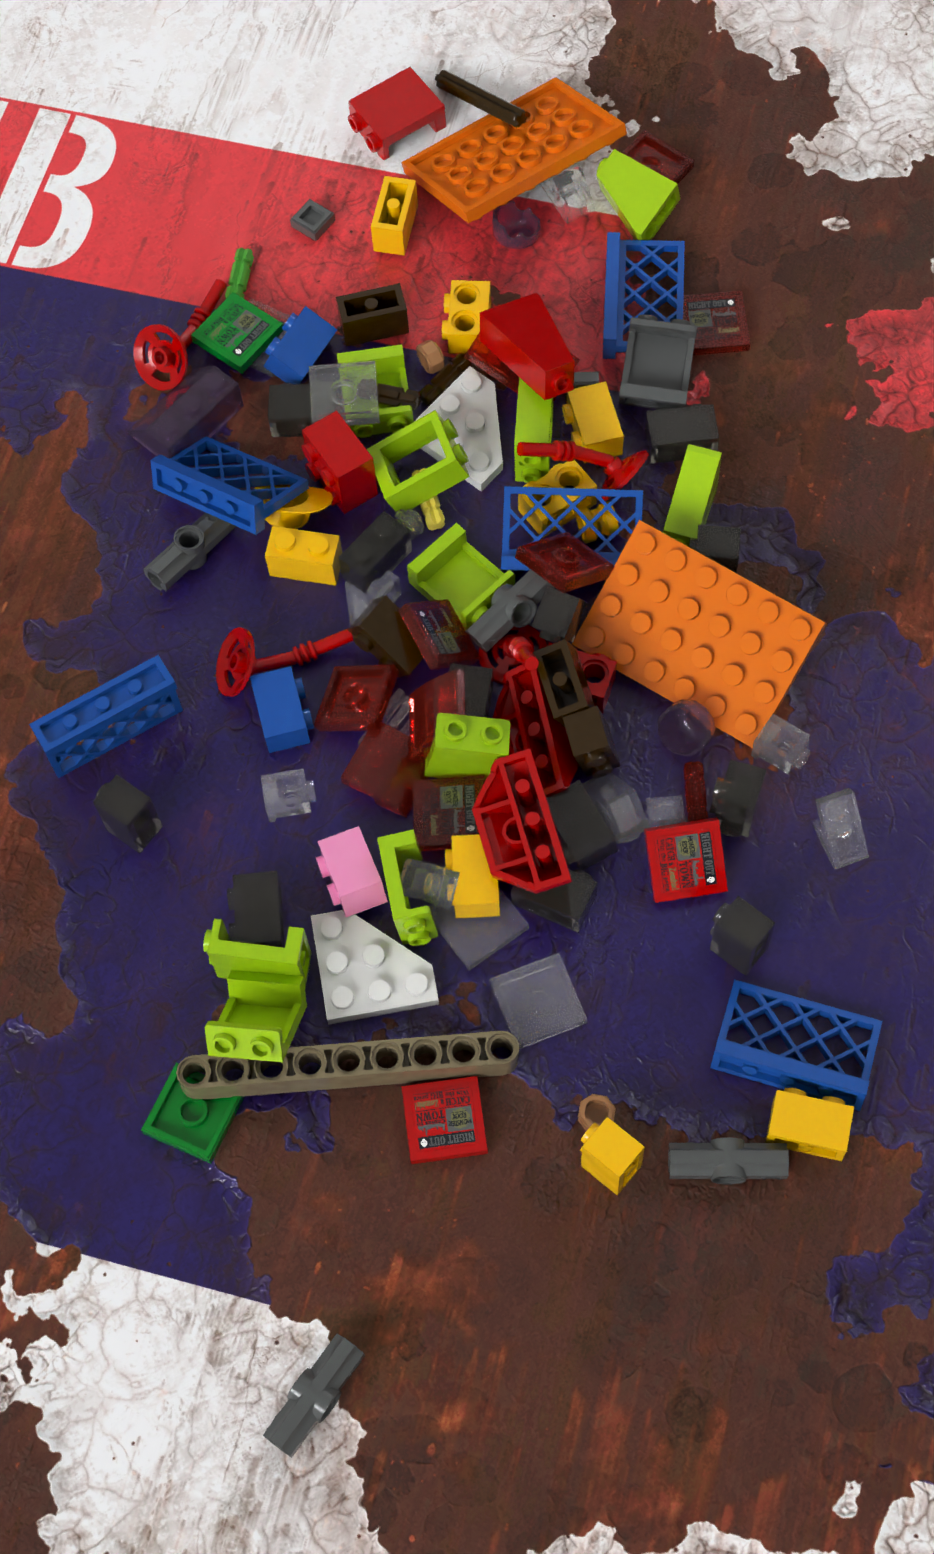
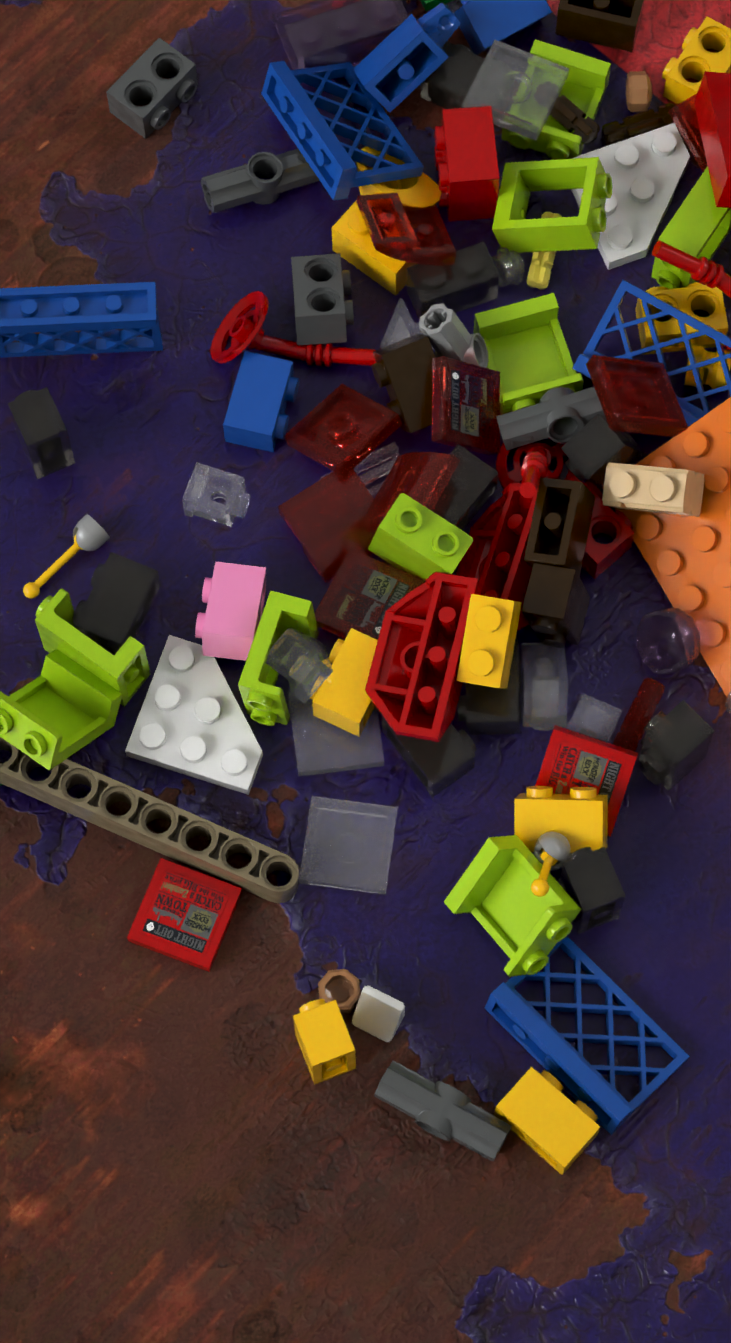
camera: 25 degrees right, 5 degrees up
none -> hinge [23,514,110,599]
none -> dark grey brick [106,37,198,139]
none -> dark grey brick [291,254,354,346]
none -> white slope [352,985,405,1042]
none -> blue hinge [353,2,461,113]
none -> clear red slope [357,193,456,266]
none -> light grey piece [419,303,488,377]
none -> lime panel [444,835,581,977]
none -> yellow brick [456,594,522,689]
none -> yellow brick [514,786,608,854]
none -> light grey hinge [531,832,571,897]
none -> tan brick [602,462,705,517]

